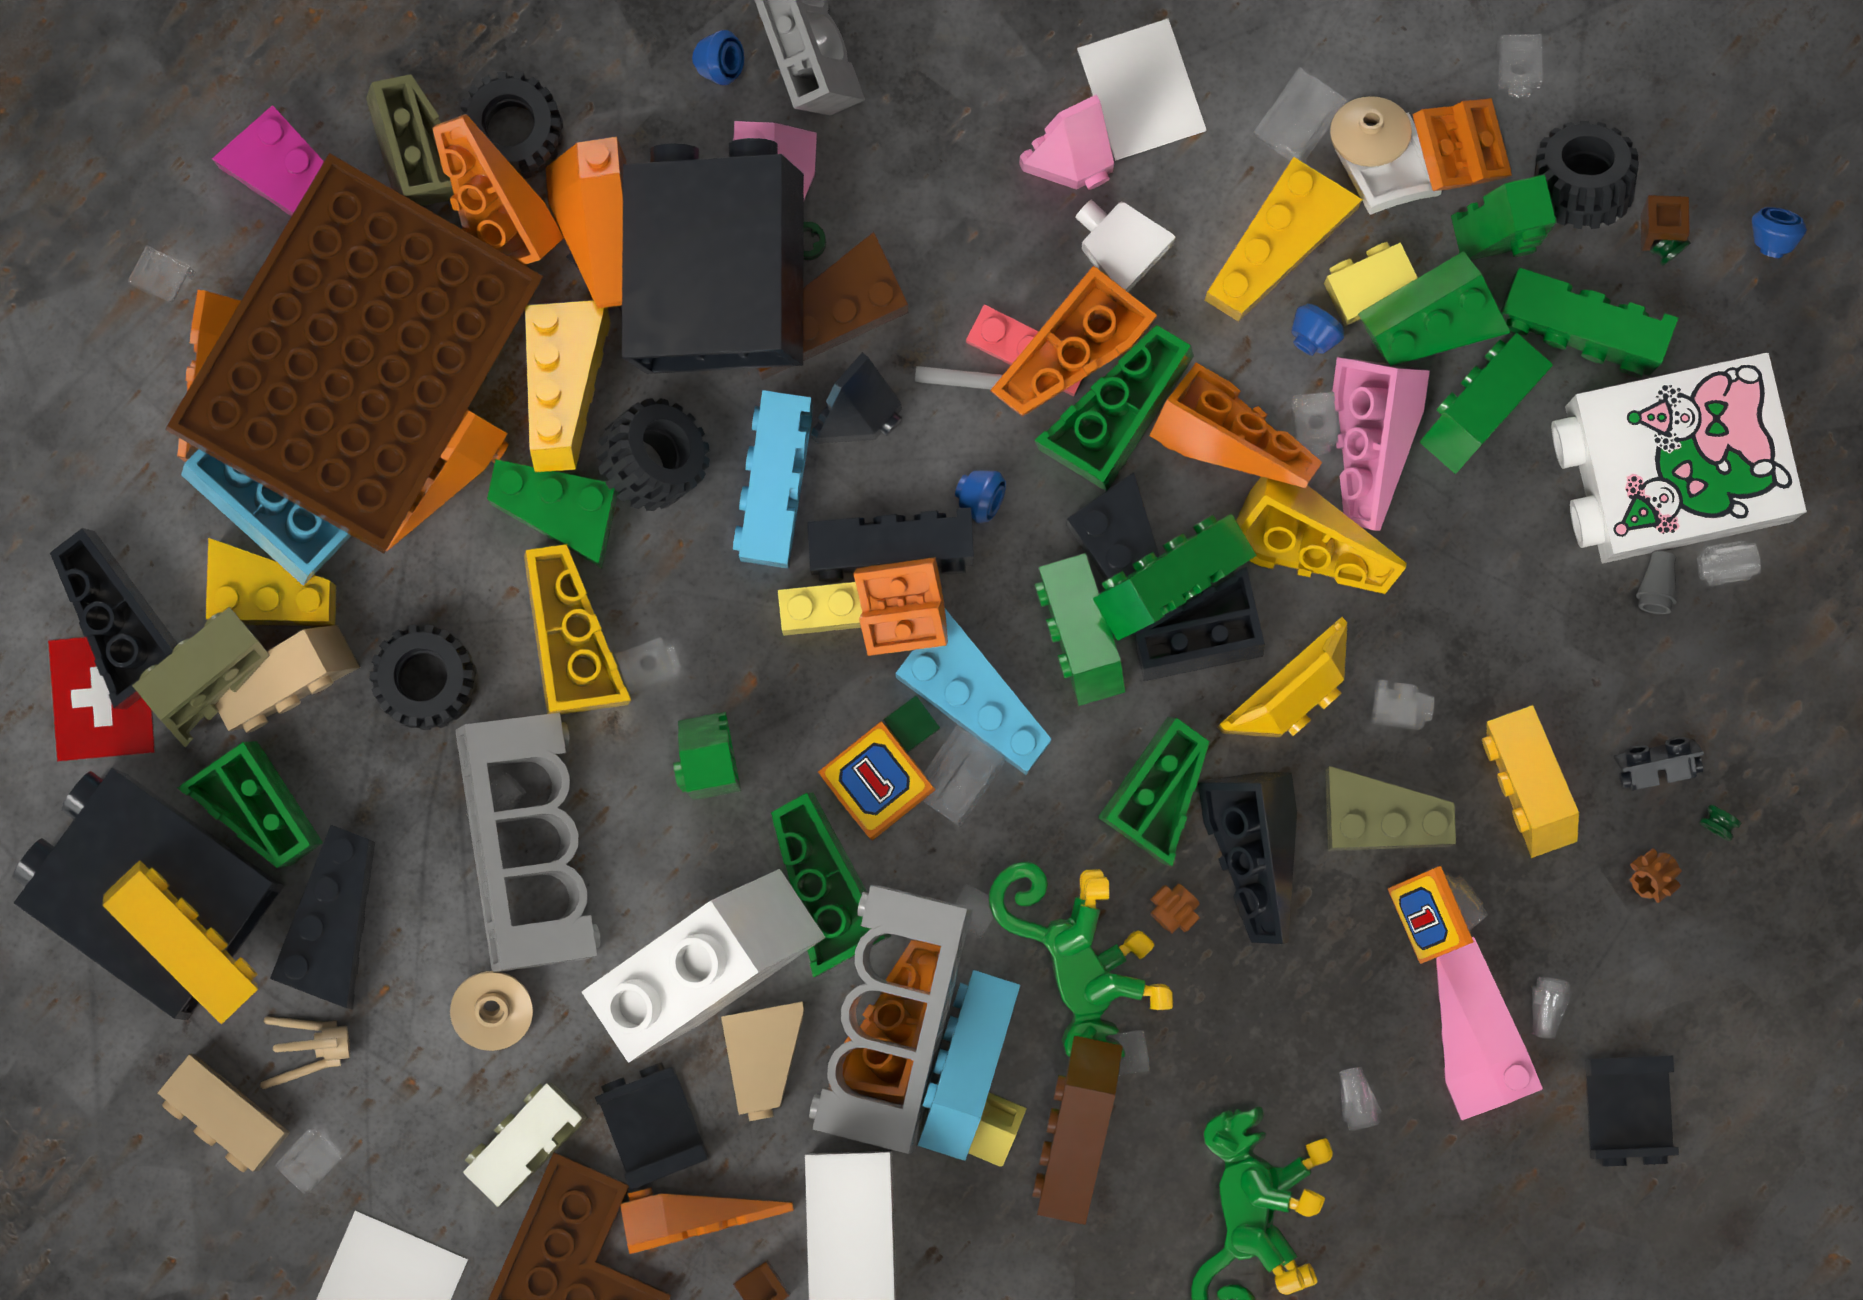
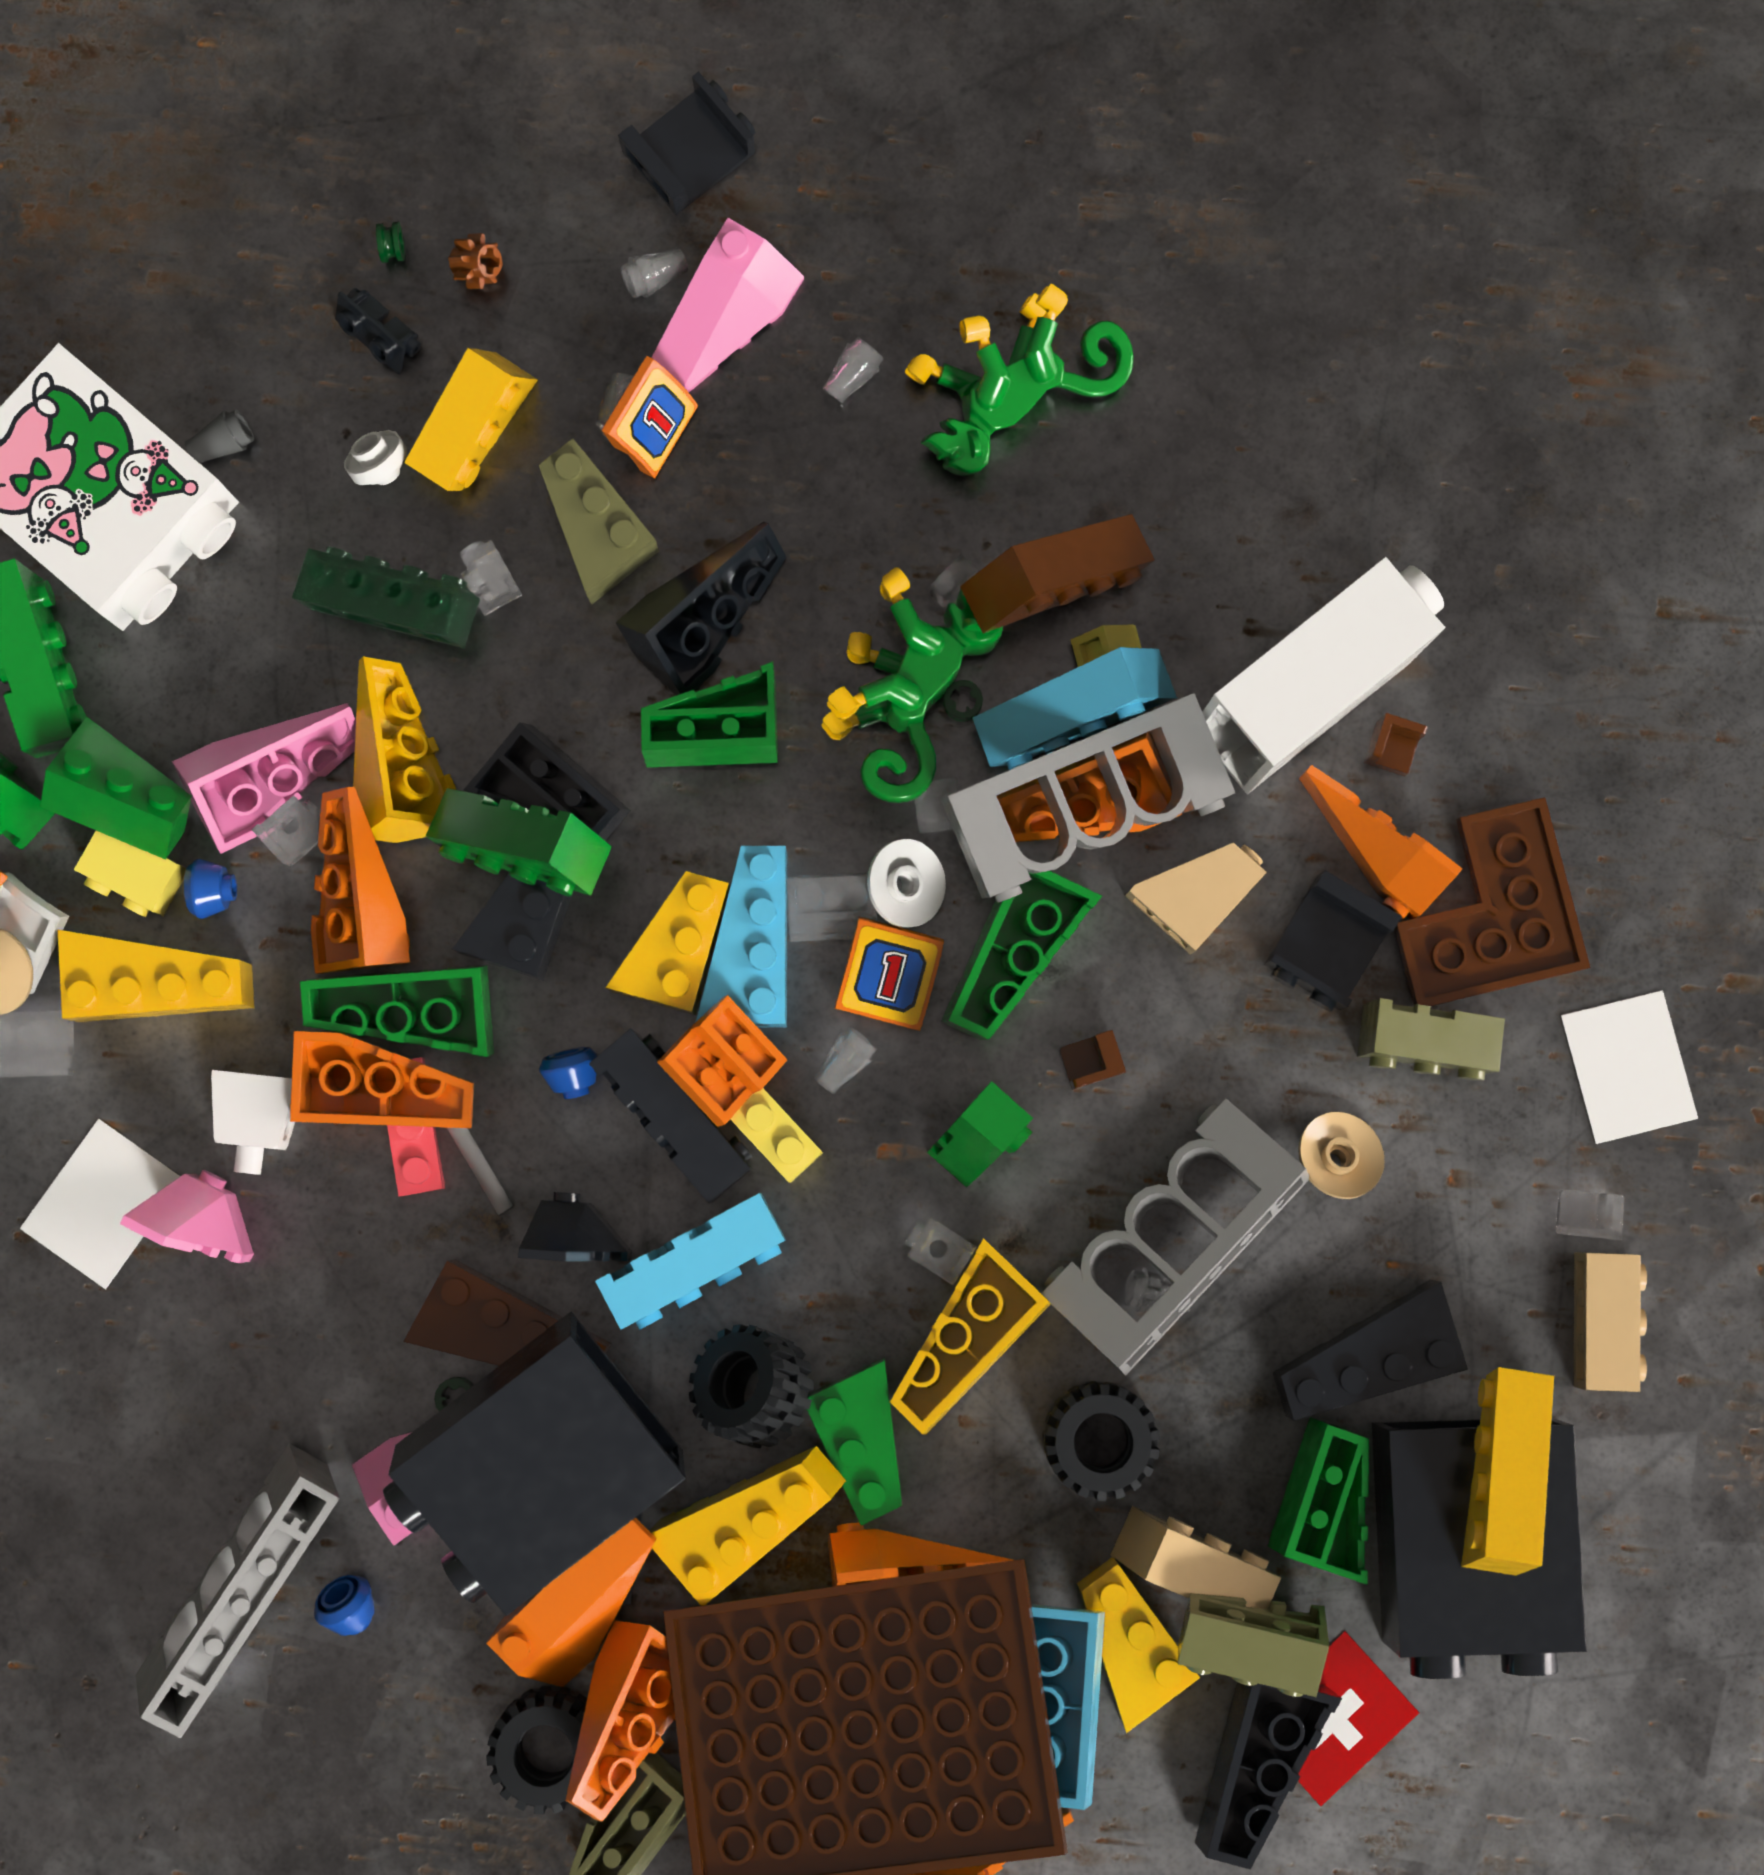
camera: 130 degrees left, 0 degrees up
tan plant [260,1016,350,1089] -> none
white brick [582,869,826,1063] -> none
dark green tile [883,696,940,753] -> none
wedge [1034,553,1125,706] -> none
dark orange gear [1150,883,1200,934] -> none
yellow wedge [1217,617,1348,737] -> none
green wedge [1419,333,1553,474] -> none
clear brick [1697,540,1761,587] -> none
none -> clear green brick [292,546,480,648]
none -> white plate [344,430,407,485]
none -> yellow wedge [605,871,730,1015]
none -> clear cone [814,1026,877,1094]
none -> white dish [867,839,946,928]
none -> dark green bush [943,680,983,722]
none -> reddish brown panel [1059,1030,1126,1090]

